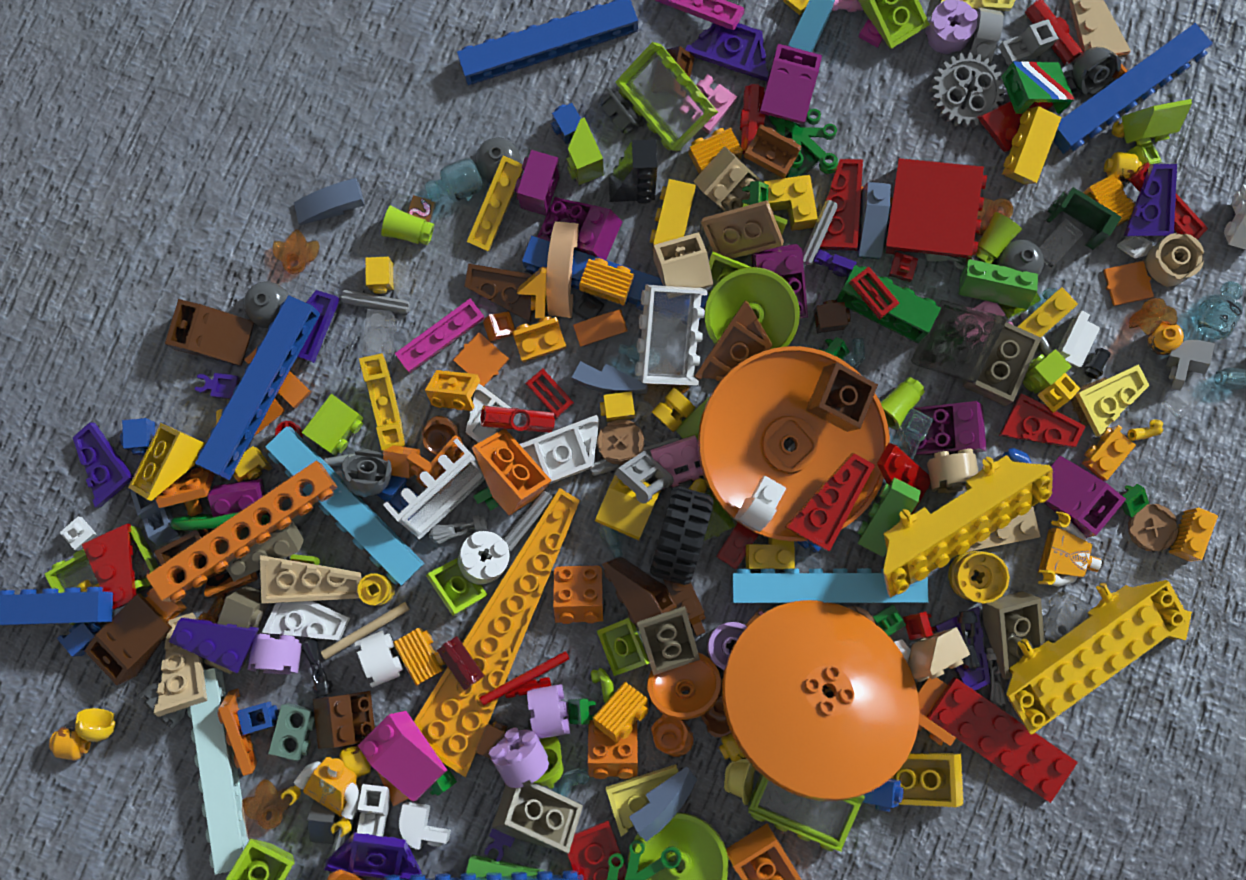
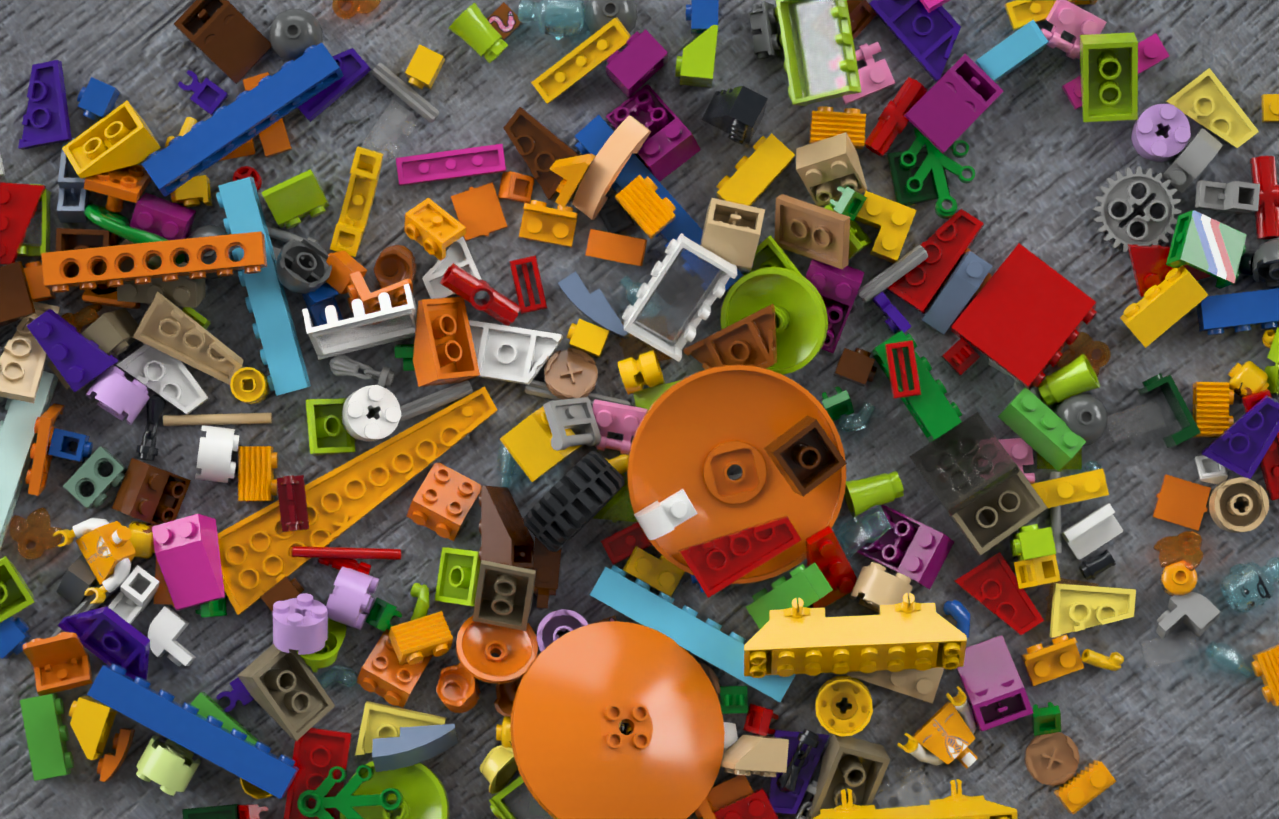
camera: 30 degrees right, 5 degrees up
dark orange bracket [744,125,801,179] -> none

